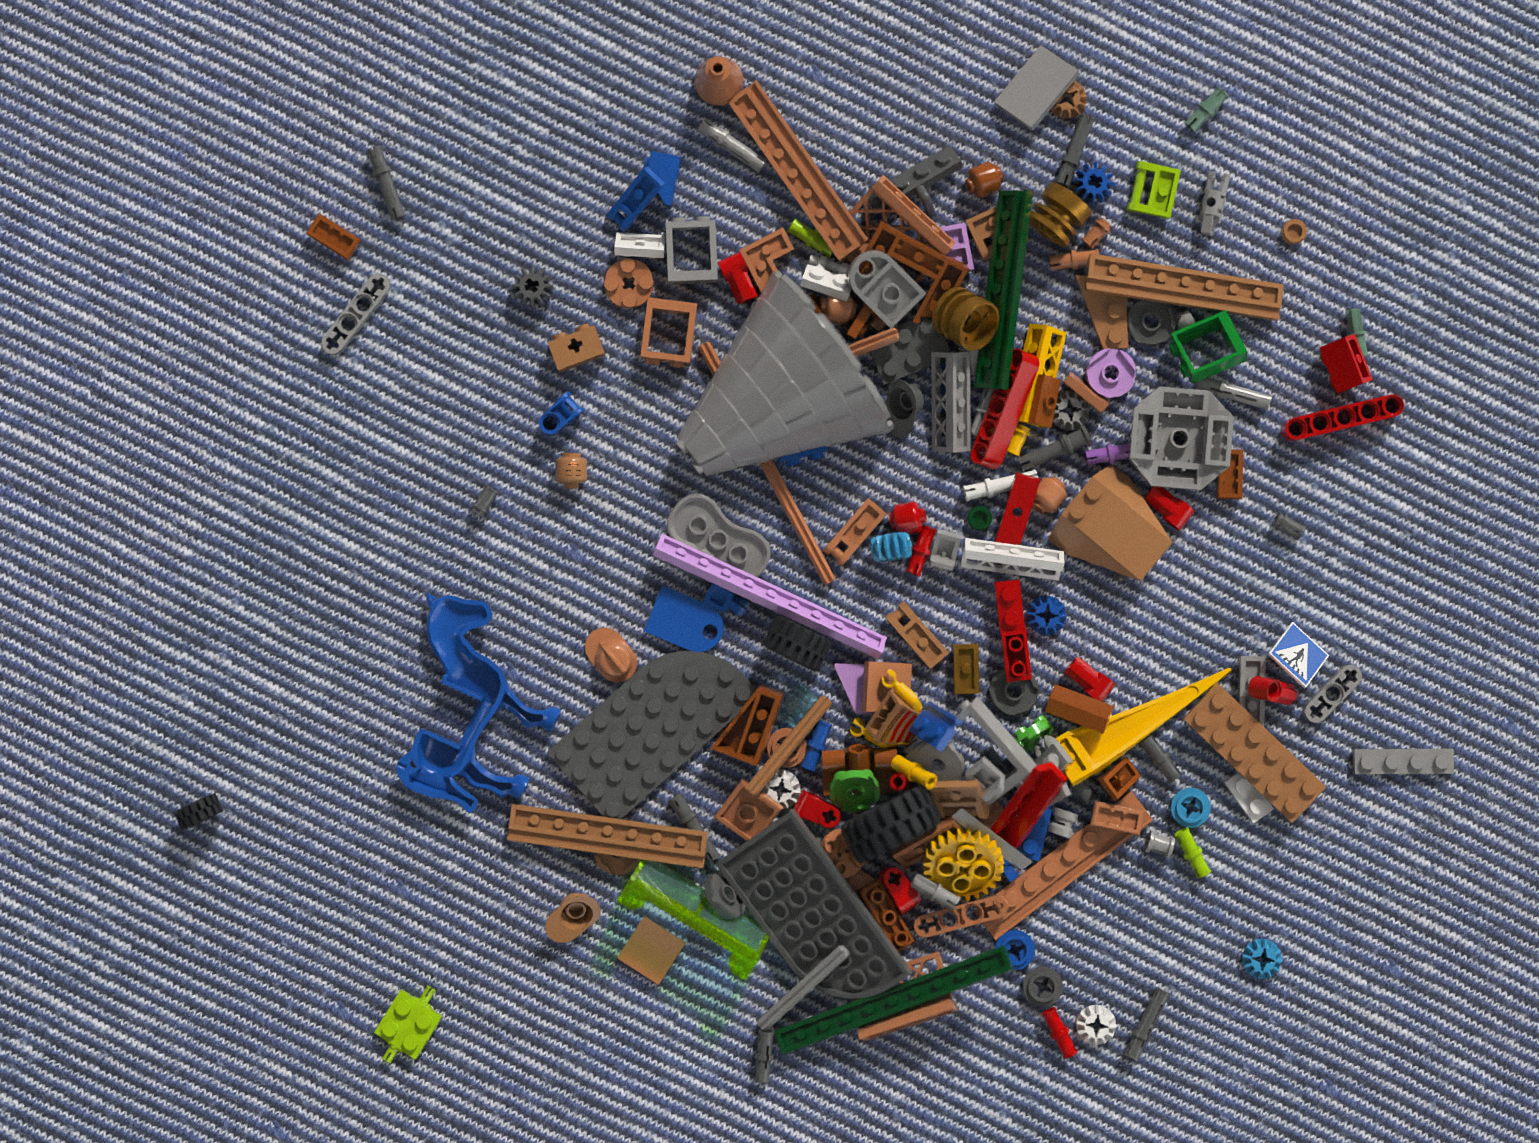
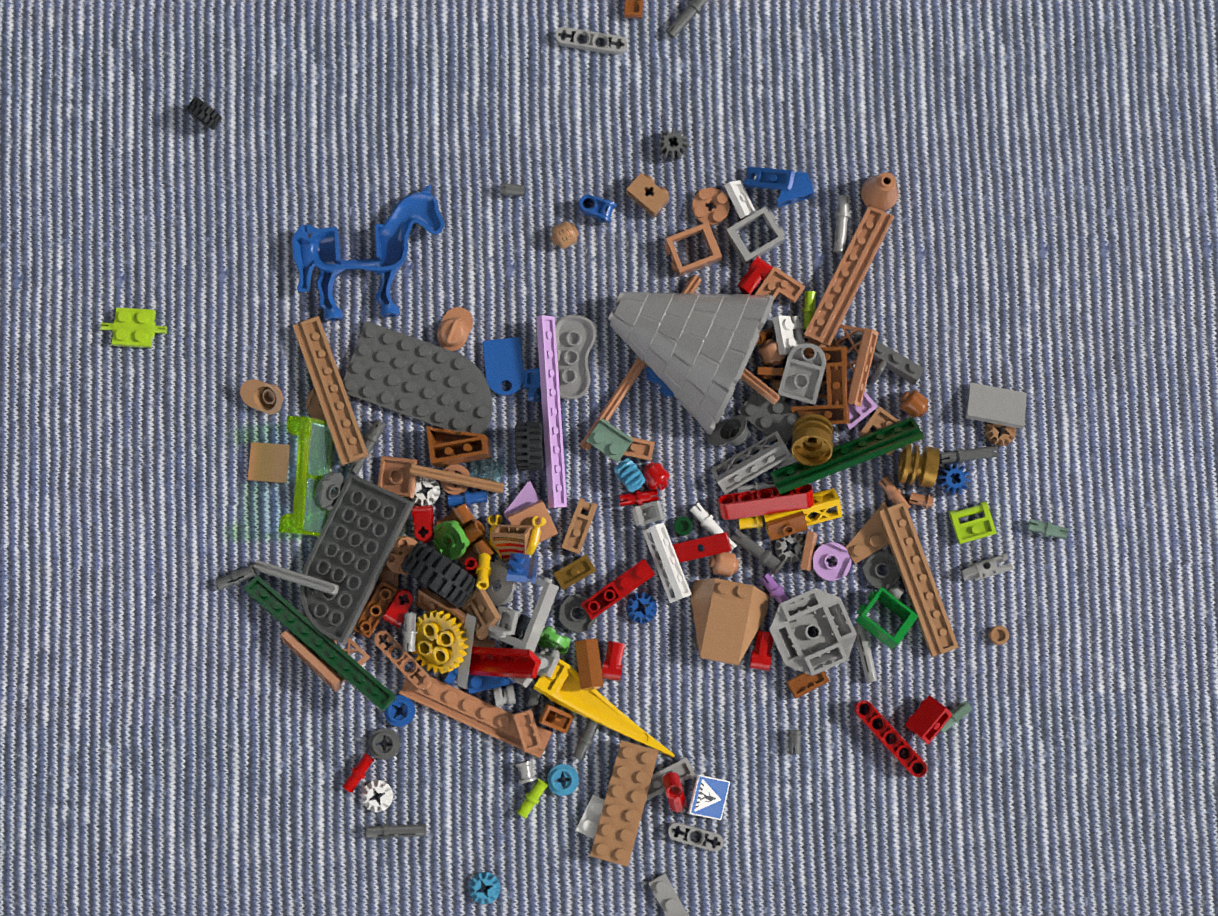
camera: 65 degrees right, 5 degrees down
none -> sand green plate [586,418,633,463]

